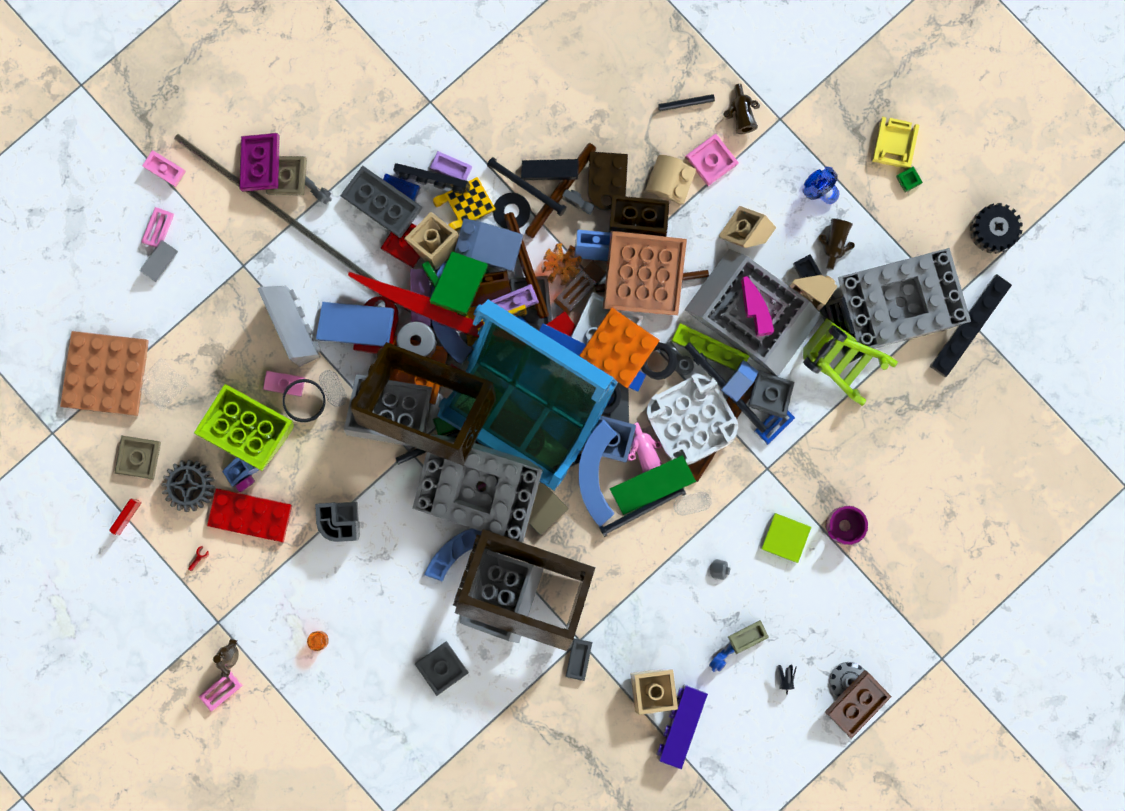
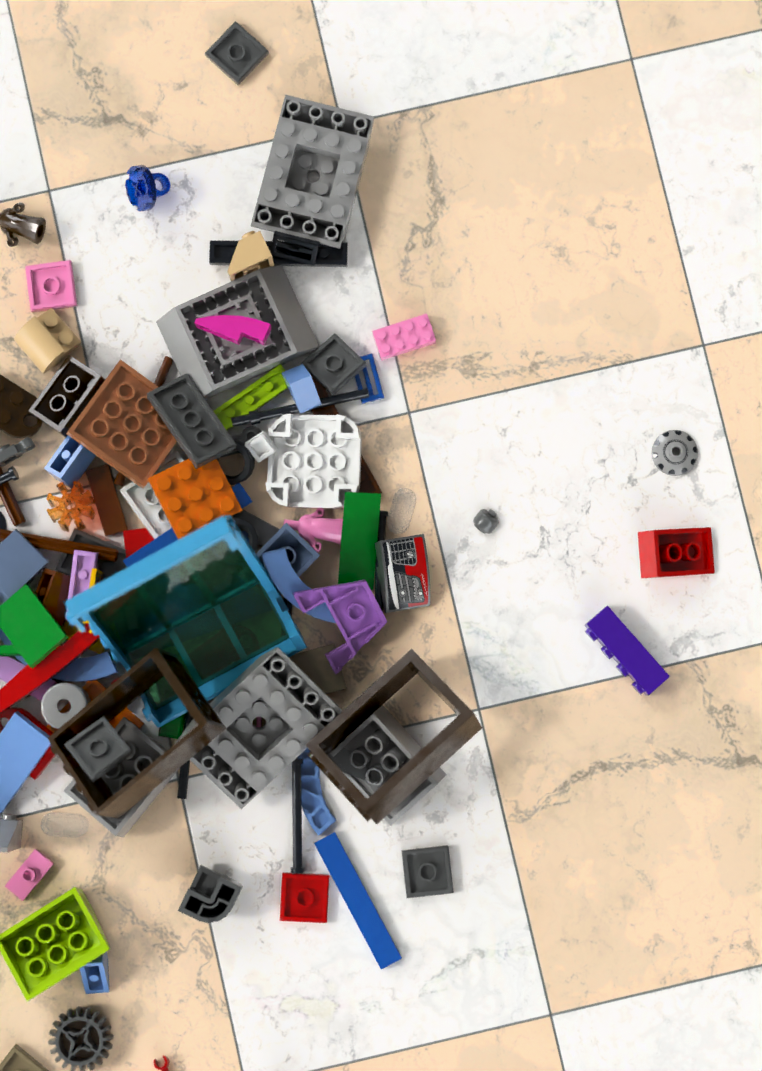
camera: 60 degrees left, 0 degrees up
red plate [207,488,293,543] -> none
magenta tile [235,475,255,492] -> none
black tyre [283,379,326,422] -> none
clear orange wheel [307,631,329,651] -> none
clear tile [556,270,596,311] -> none
dark grey tile [566,638,593,681] -> none
tan slope [630,669,678,715] -> none
blue plate [709,644,734,672] -> none
tan slope [719,206,776,248] -> none
olive tile [728,620,769,654] -> none
lime tile [761,513,811,563] -> none
black piece [777,664,797,695] -> none
lime hand [803,318,898,406] -> none
dark brown piece [818,218,855,270] -> none
tile [825,670,892,739] -> none
magenta piece [826,506,868,545] -> none
light yellow container [872,116,919,169] -> none
green tile [896,166,923,193] -> none
black plate [930,274,1012,377] -> none
black wheel [970,203,1023,254] -> none
none -> dark grey tile [64,716,133,782]
none -> dark grey tile [147,373,237,469]
none -> dark grey tile [204,21,269,85]
none -> white tile [244,431,278,463]
none -> red tile [280,872,329,923]
none -> black bar [291,758,305,873]
none -> medium lavender wing [293,580,387,674]
none -> blue tile [314,832,402,970]
none -> bright pink piece [372,314,436,361]
none -> slope [375,534,430,613]
none -> red slope [638,527,715,579]

